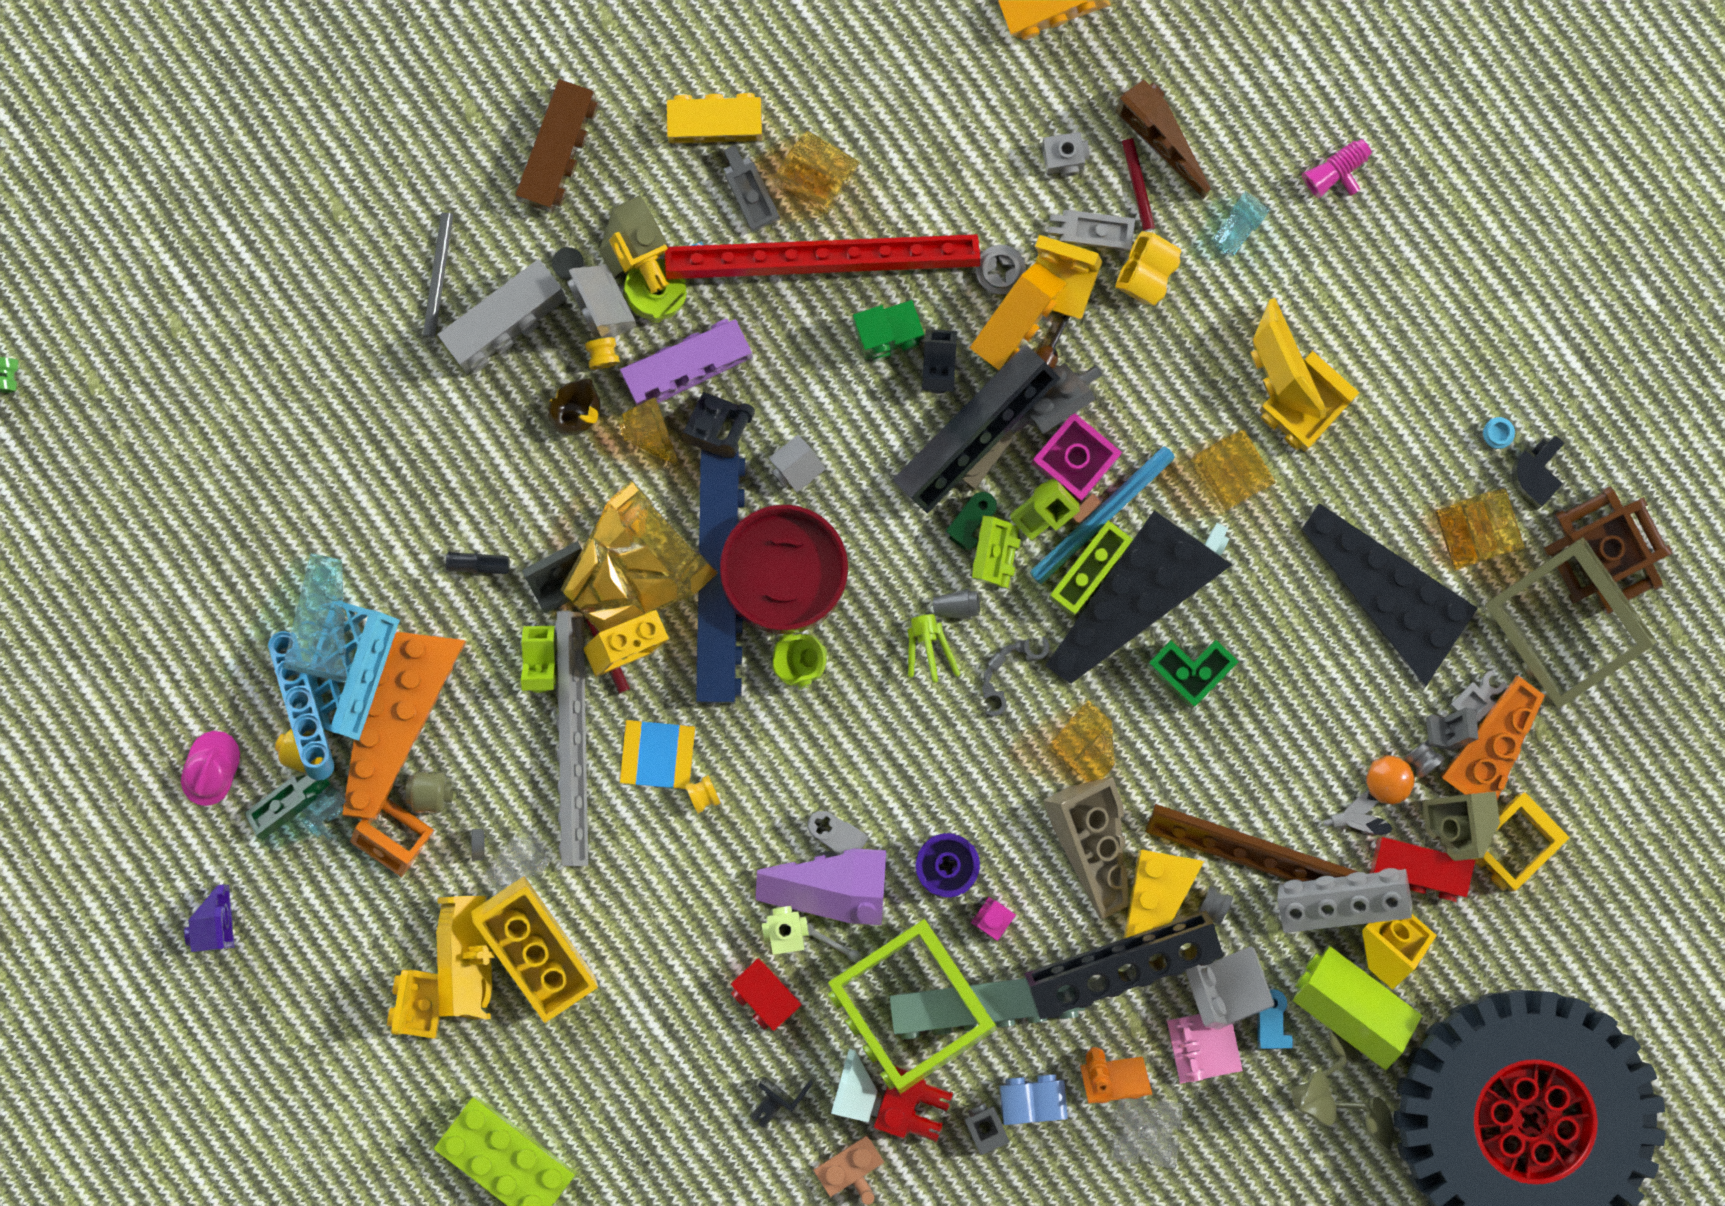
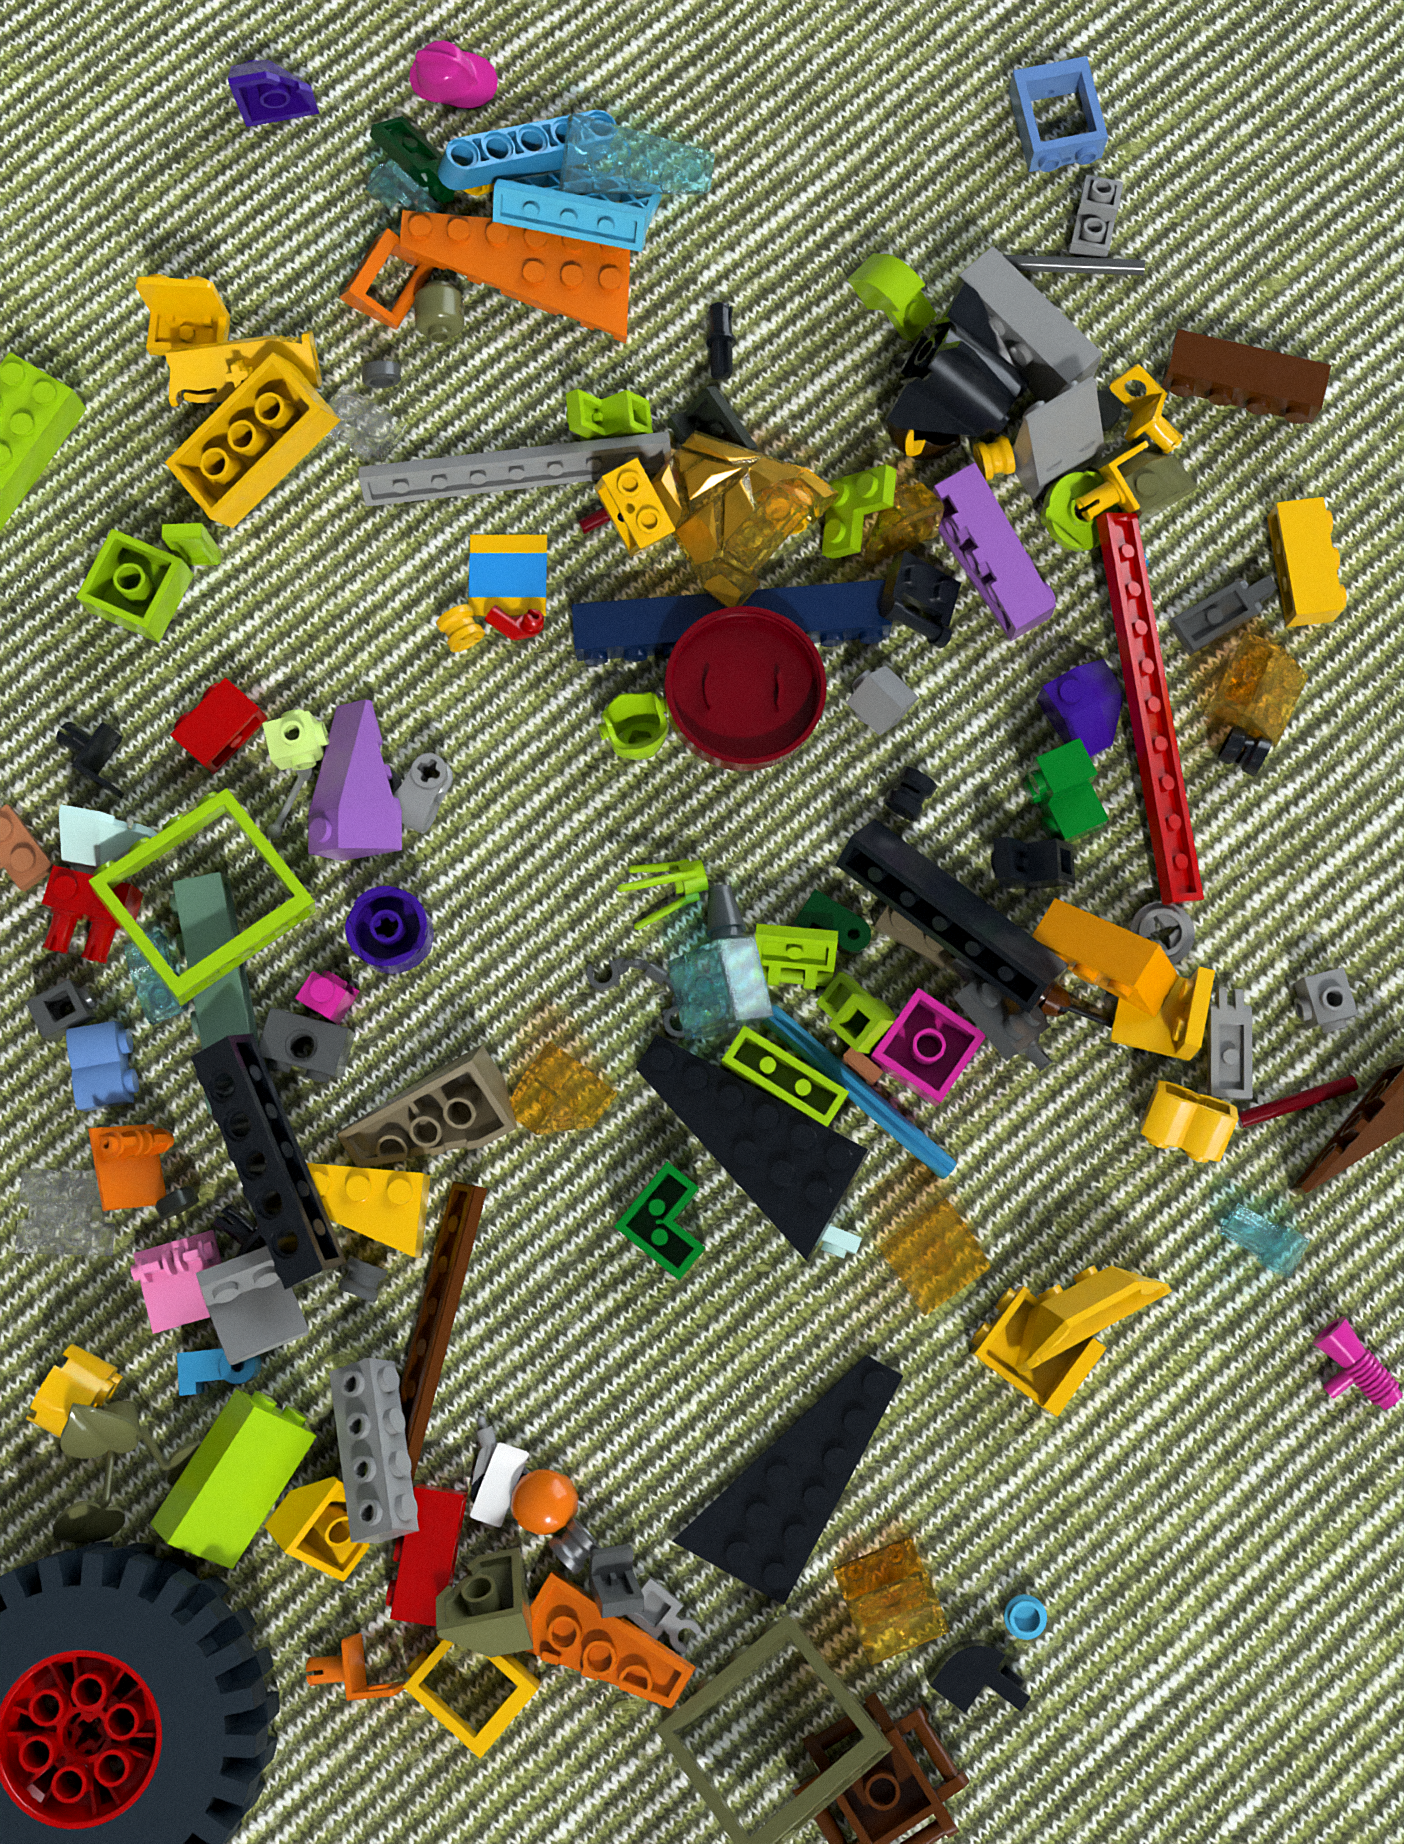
camera: 90 degrees right, 5 degrees down
none -> yellow brick [26,1344,124,1438]
none -> lime brick [76,529,194,643]
none -> clear light blue slope [123,930,188,1025]
none -> pearl dark grey tile [155,1186,200,1220]
none -> lime tile [162,523,221,566]
none -> black bracket [213,1204,298,1259]
none -> dark grey brick [258,1007,356,1084]
none -> orange bracket [306,1633,406,1701]
none -> white sticker [470,1442,529,1527]
none -> red arm [484,605,544,641]
none -> clear light blue brick [667,936,774,1040]
none -> lime plate [822,464,897,559]
none -> lime brick [847,253,937,341]
none -> black wheel [883,766,938,822]
none -> black brick [884,282,1029,437]
none -> medium blue window [1008,56,1108,172]
none -> dark purple slope [1036,659,1125,758]
none -> light grey slope [1069,175,1123,258]
none -> yellow bracket [1109,364,1183,454]
none -> black wheel [1217,724,1272,777]

